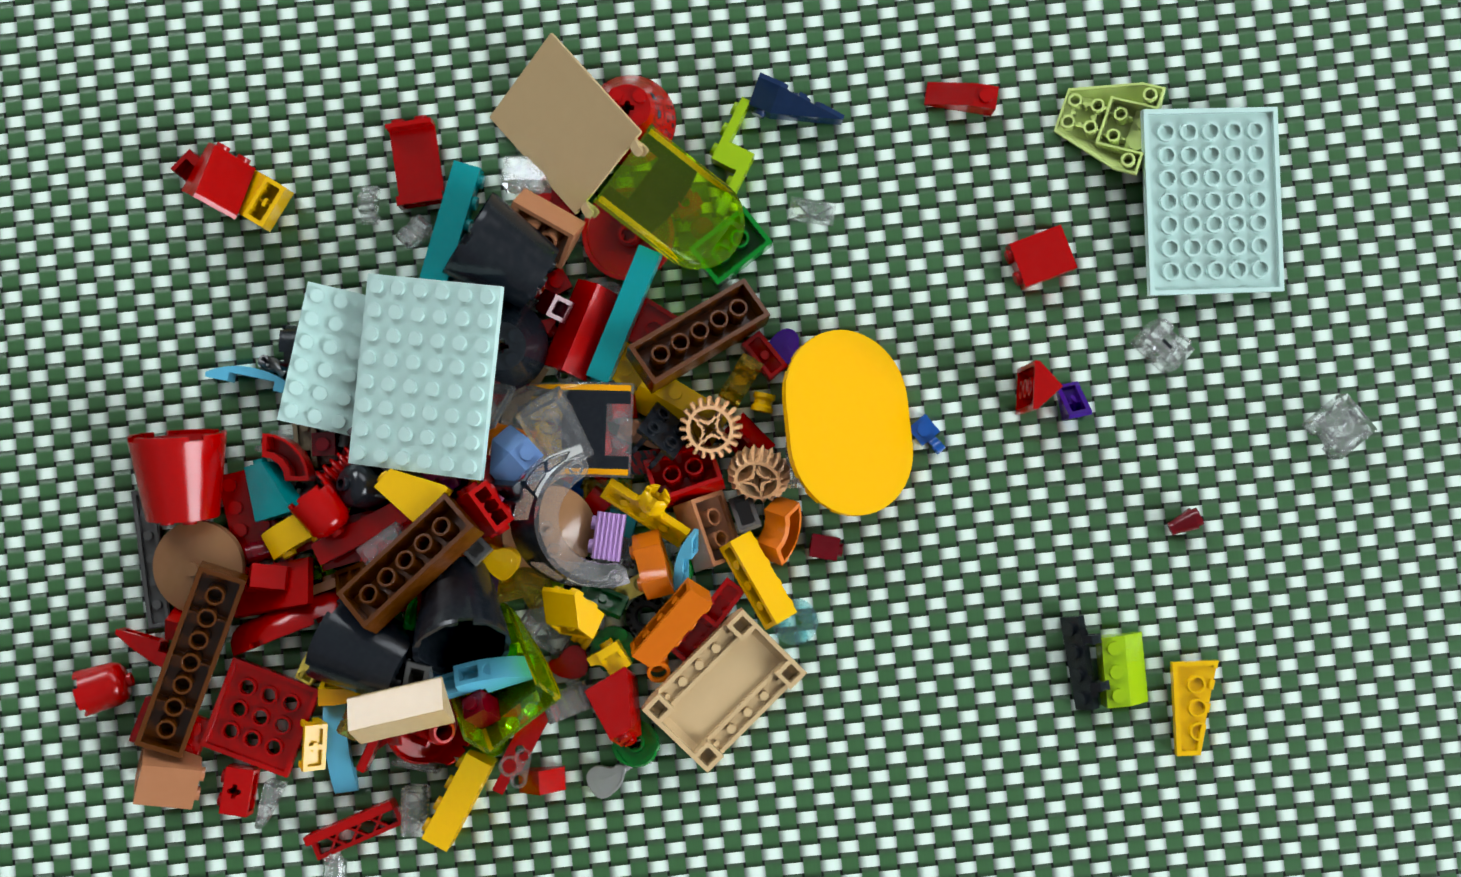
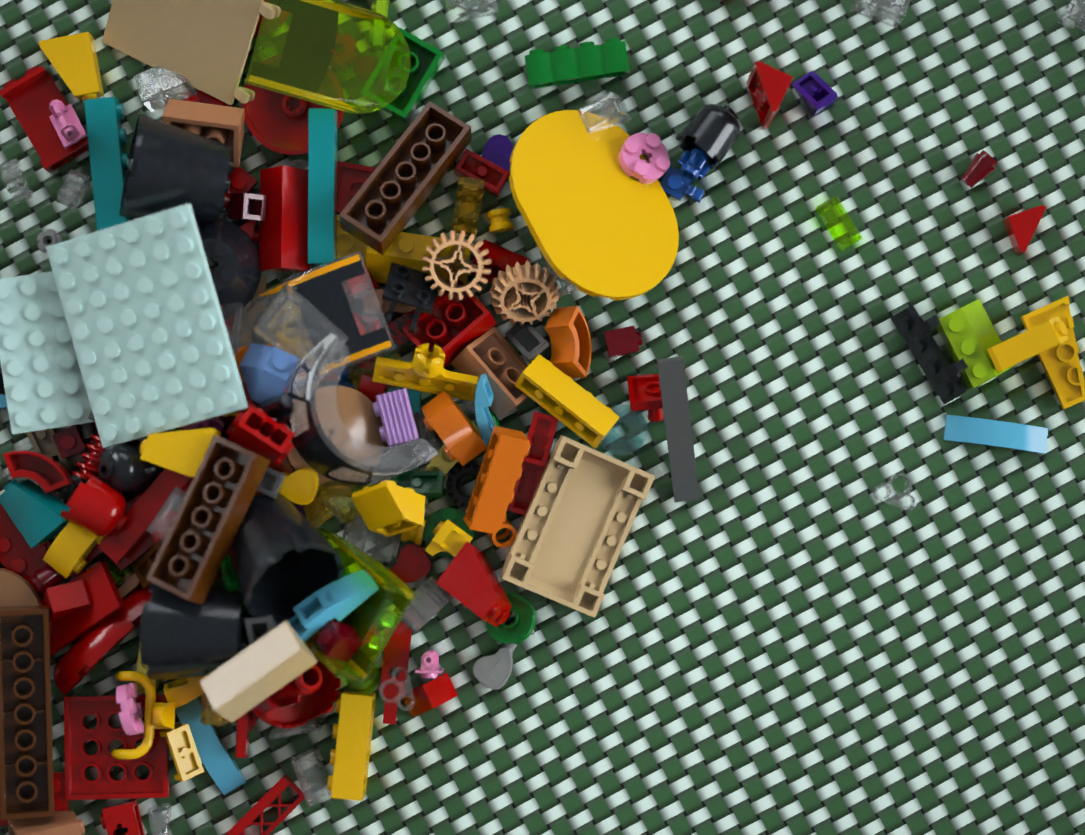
camera: 15 degrees left, 0 degrees up
none -> light grey plate [37,229,62,253]
none -> yellow slope [38,32,104,103]
none -> bright pink hinge [49,99,87,149]
none -> yellow piece [111,671,176,760]
none -> bright pink plate [116,682,145,736]
none -> bright pink hinge [415,650,444,678]
none -> green brick [525,38,630,89]
none -> clear slope [578,92,632,133]
none -> bright pink plate [618,133,670,184]
none -> red tile [627,374,664,422]
none -> dark grey tile [657,356,700,502]
none -> black cylinder [676,104,740,169]
none -> blue gear [678,149,711,181]
none -> clear neon green tile [815,195,862,251]
none -> clear piece [873,473,917,510]
none -> medium azure slope [943,415,1048,454]
none -> yellow slope [987,316,1068,372]
none -> red slope [1003,205,1046,256]

